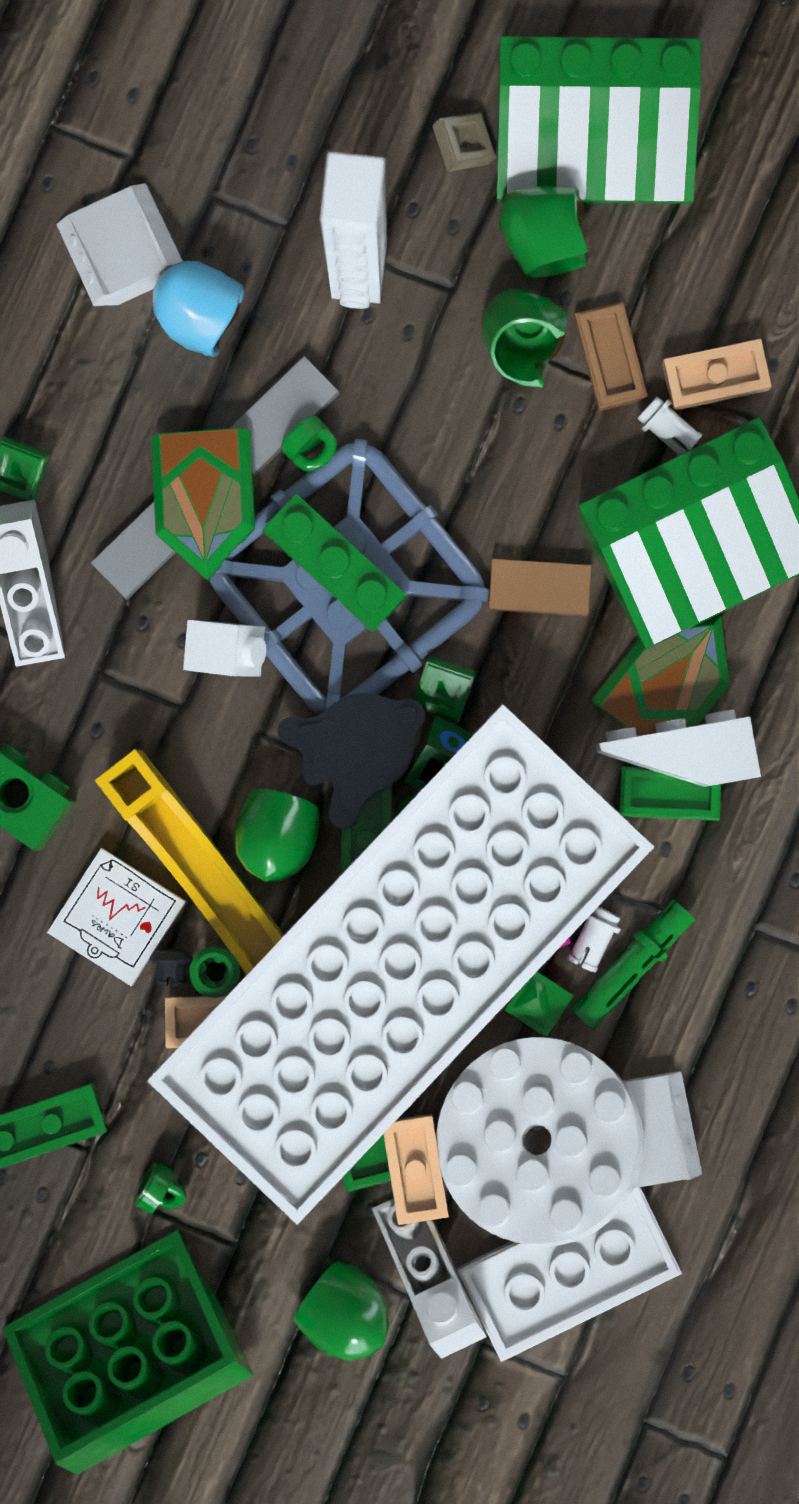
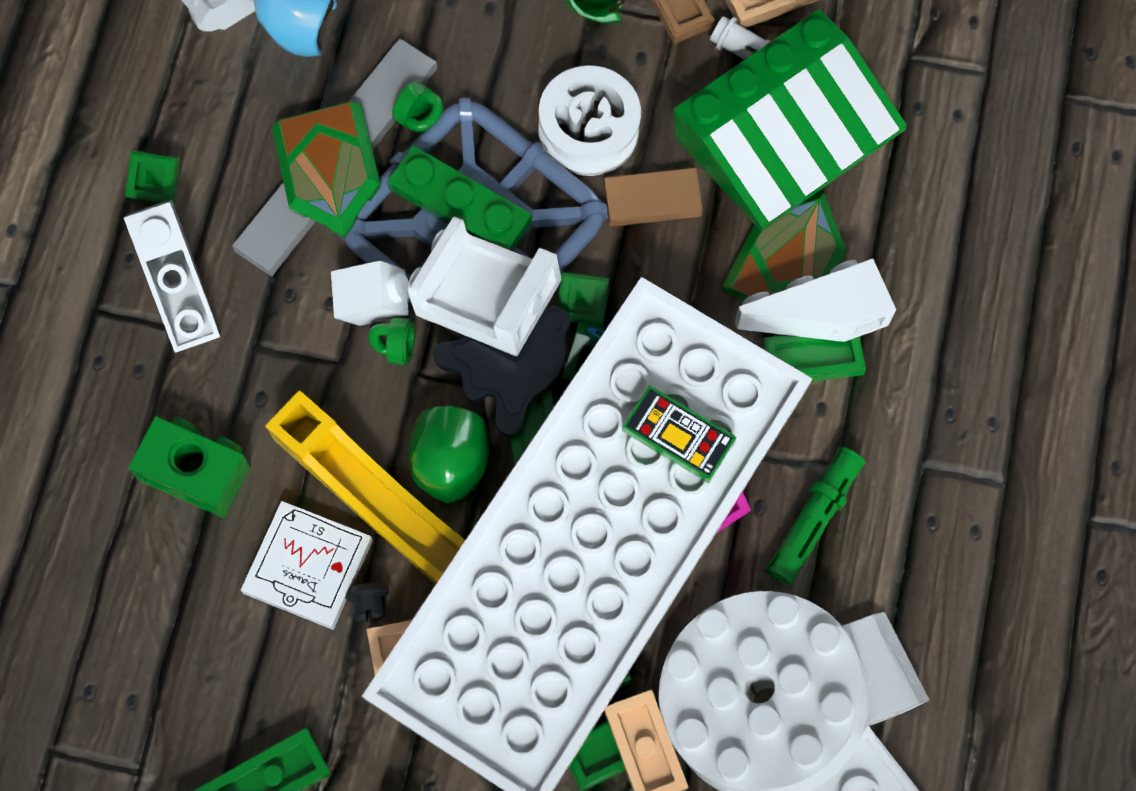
camera: 15 degrees left, 15 degrees down
green cone [189,947,240,998] -> none
green tile [504,971,574,1037] -> none
white pin [567,906,621,973] -> none
none -> green tile [368,317,415,366]
none -> white panel [408,217,562,356]
none -> white wheel [538,66,641,176]
none -> tile [622,385,737,483]

